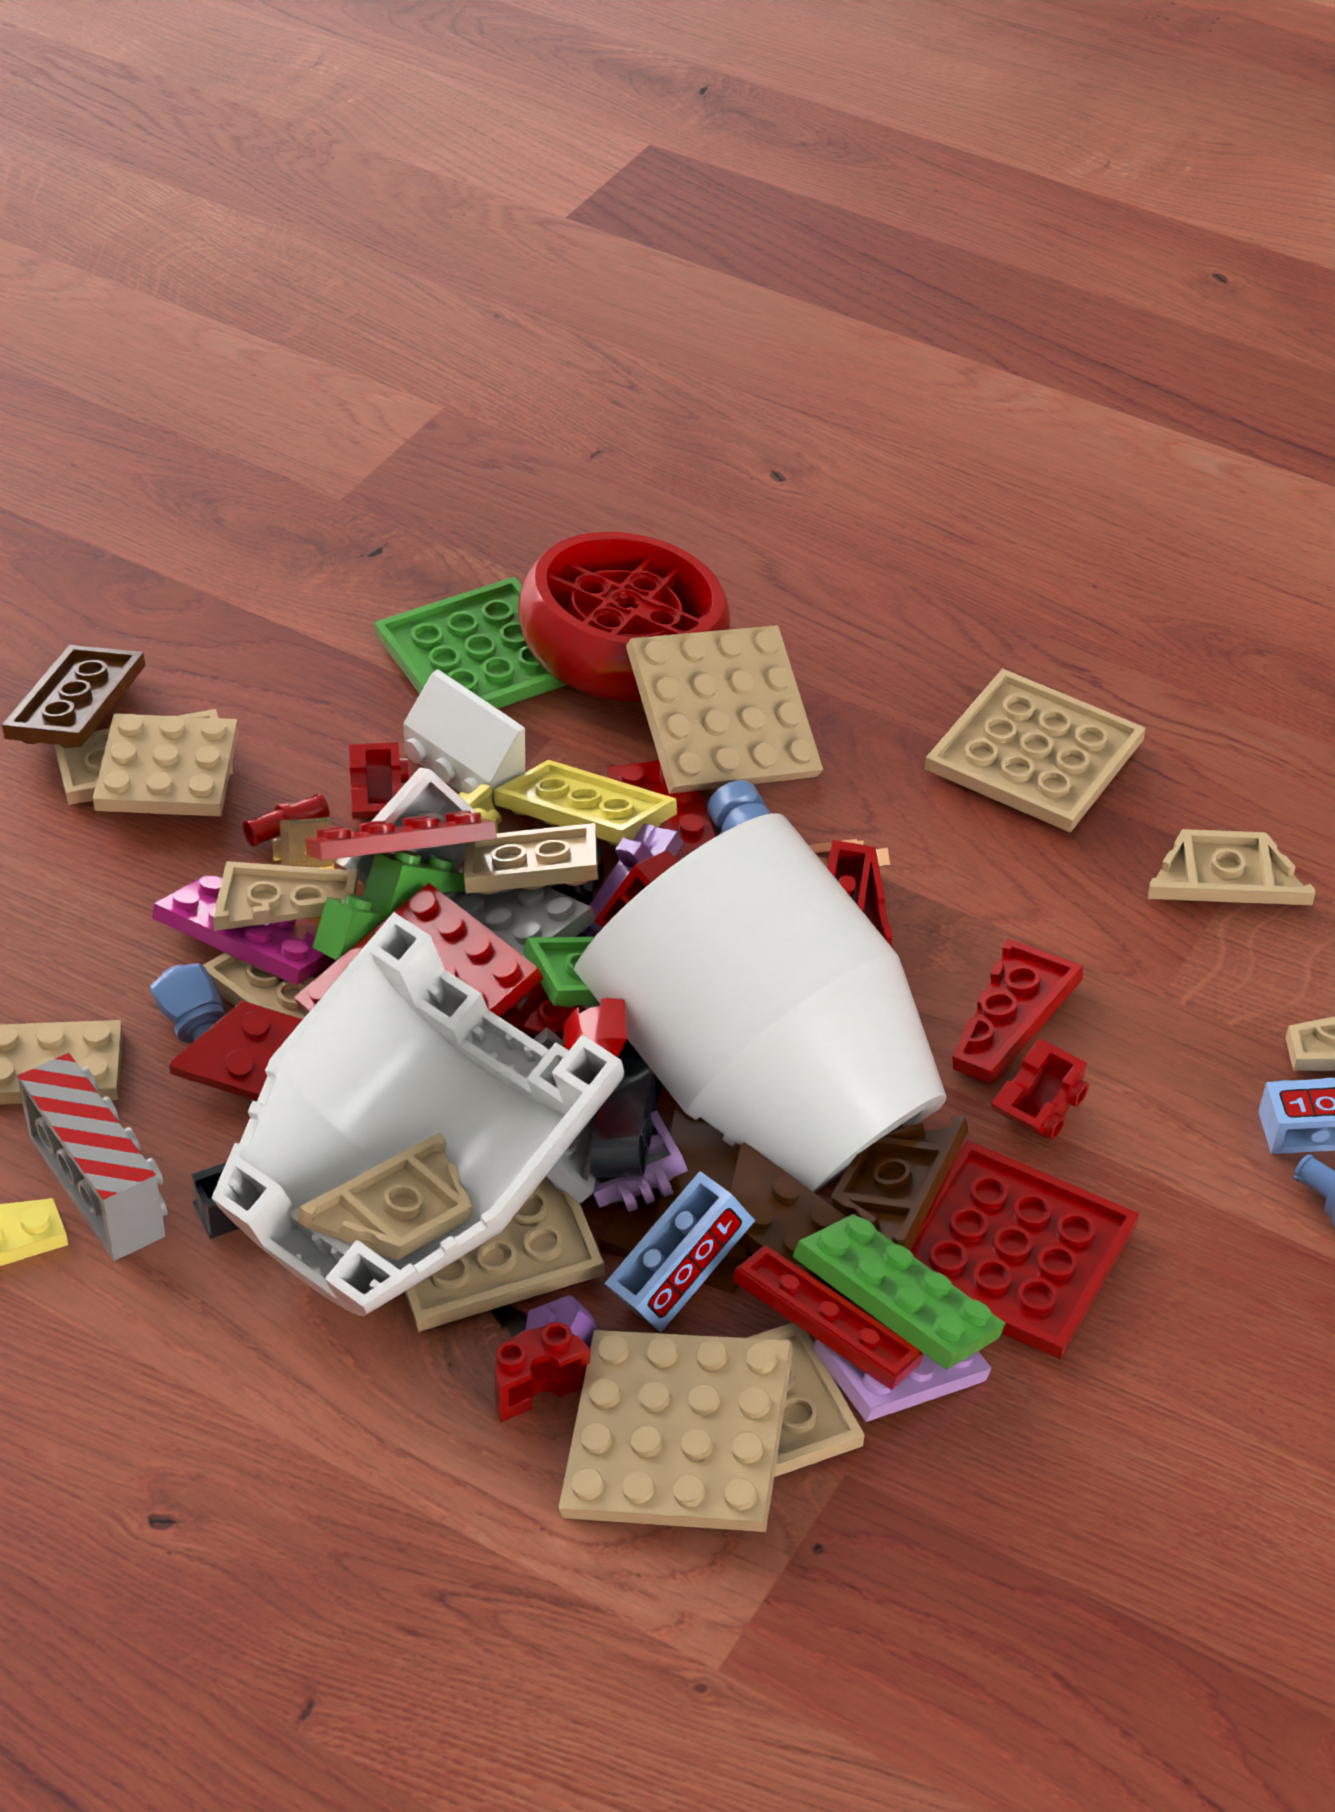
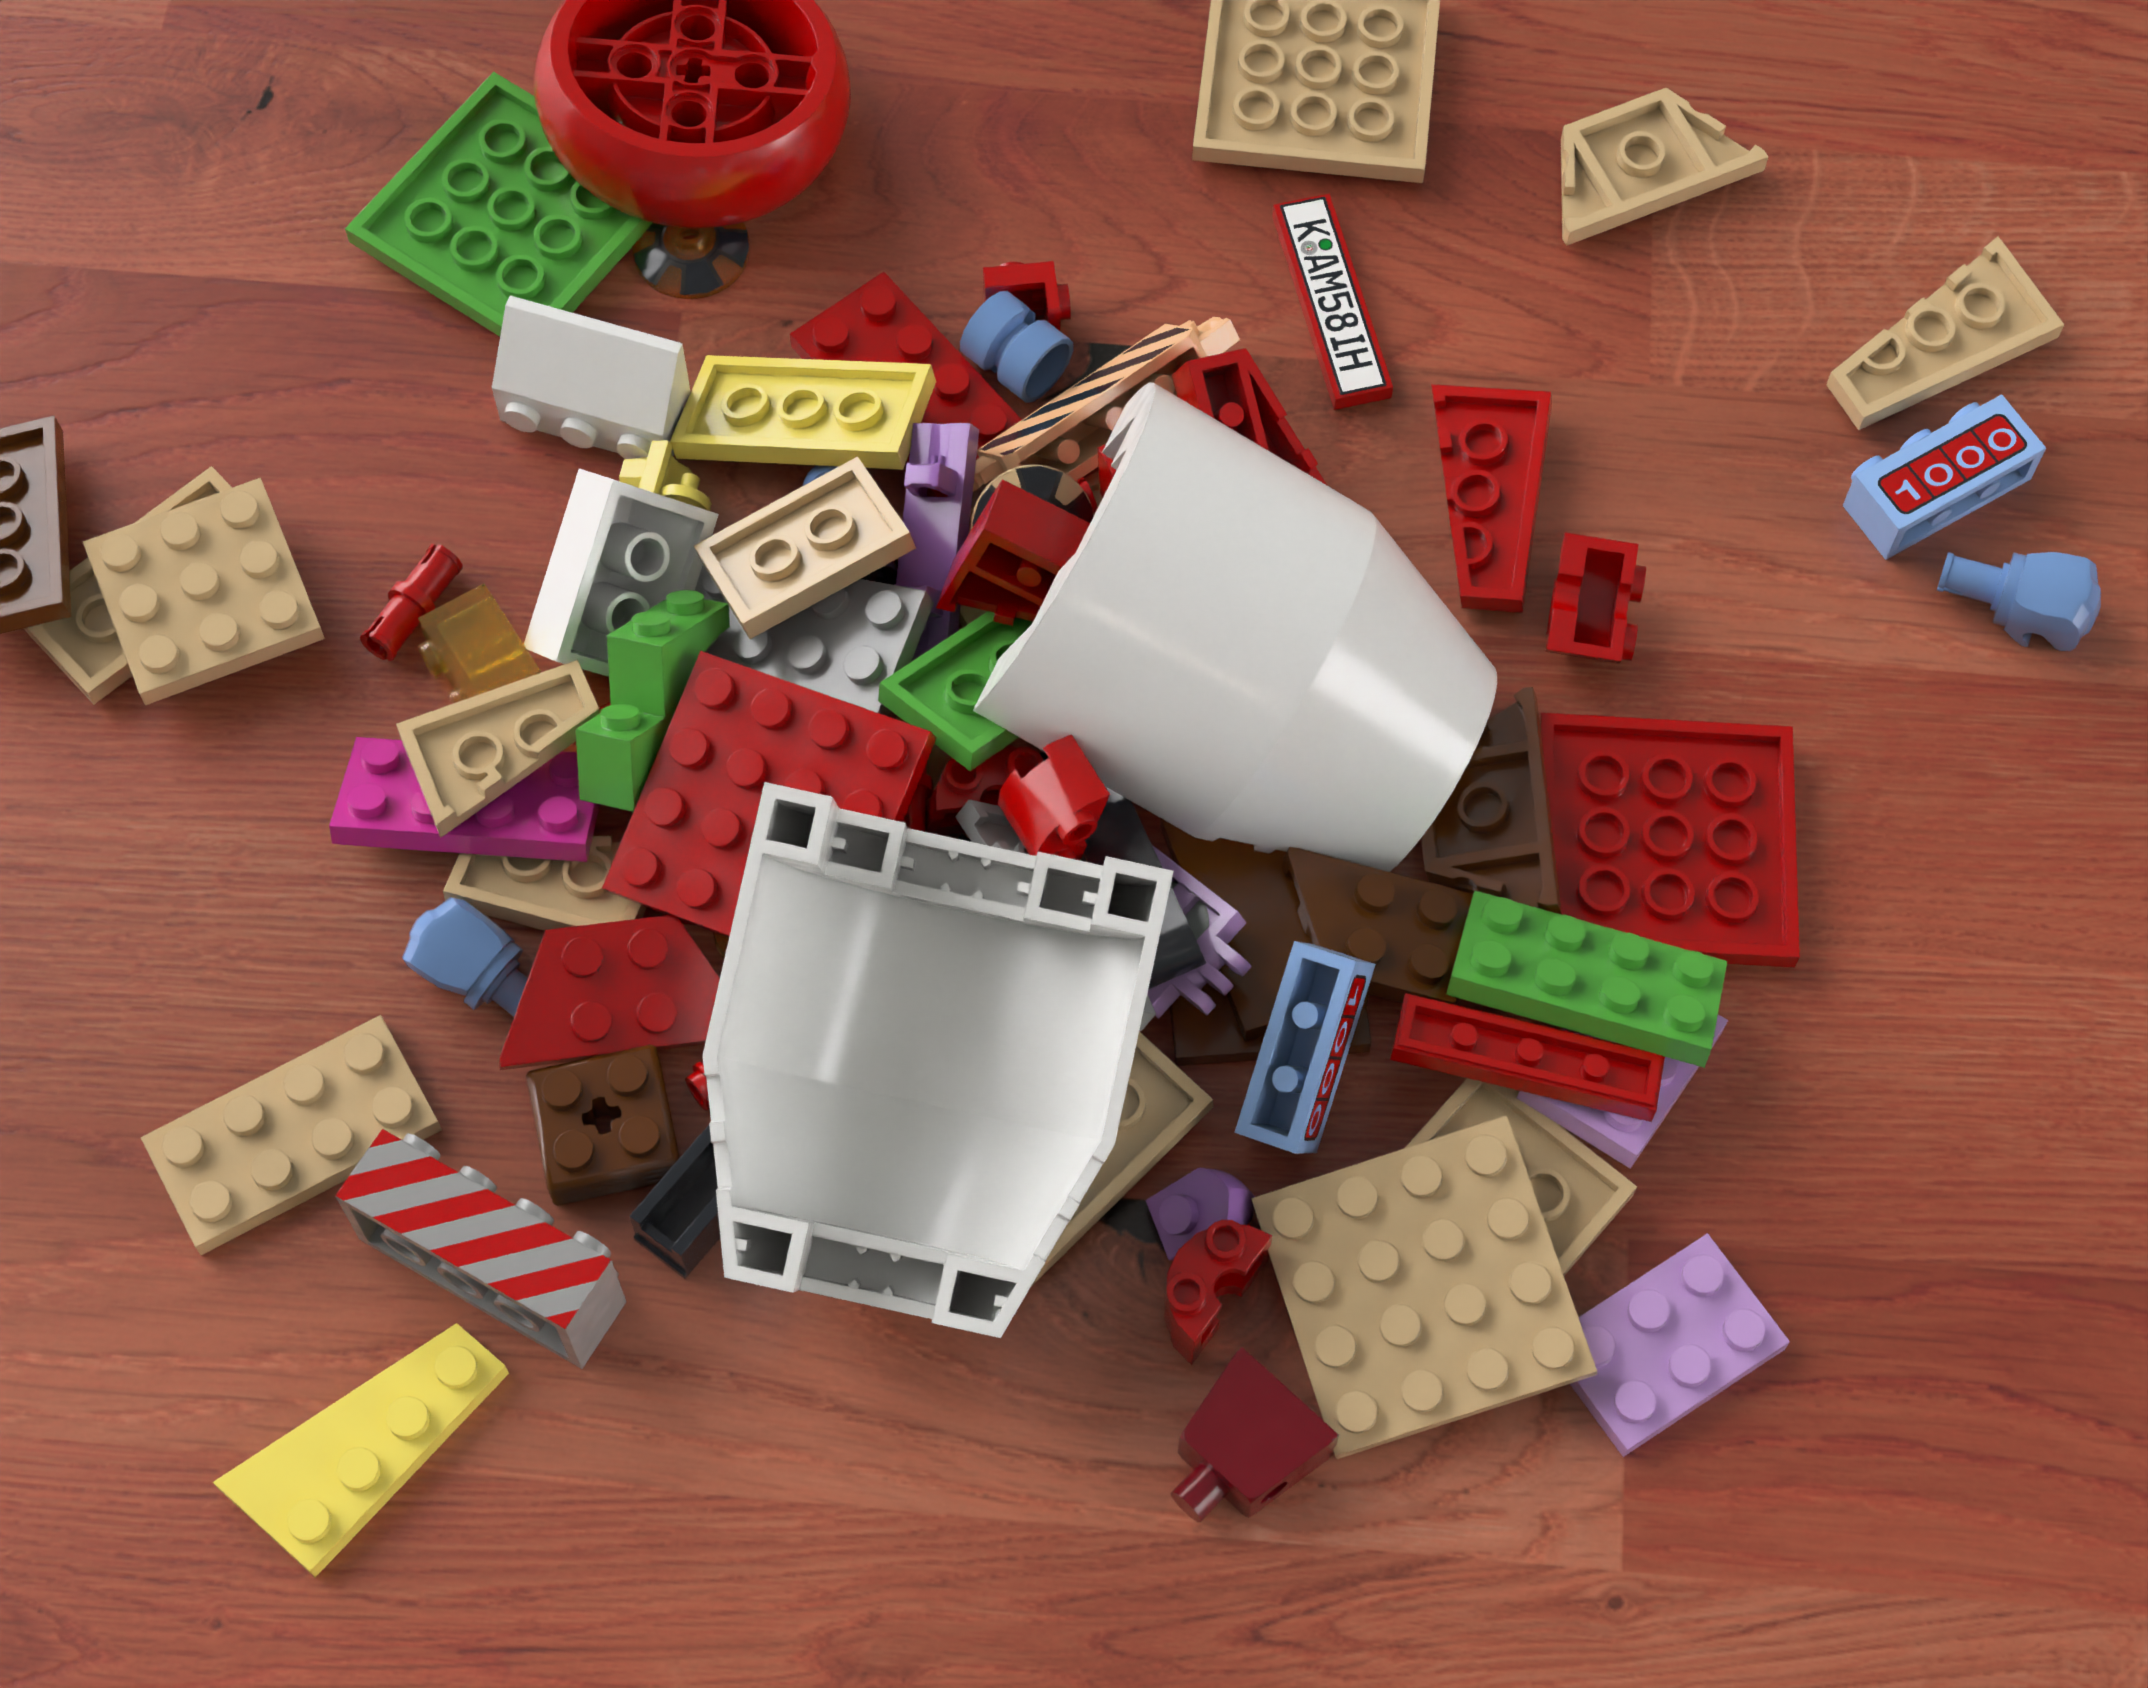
camera: 25 degrees left, 20 degrees up
tan wing [297,1132,472,1261] -> none
plate [305,810,497,860] -> none
red cylinder [348,742,409,819] -> none
tan plate [626,625,823,794] -> none
none -> reddish brown brick [526,1045,680,1206]
none -> dish [632,222,750,299]
none -> red bracket [983,261,1071,331]
none -> dark red torso [1170,1347,1339,1522]
none -> tile [1272,193,1393,410]
none -> lavender plate [1570,1233,1790,1457]

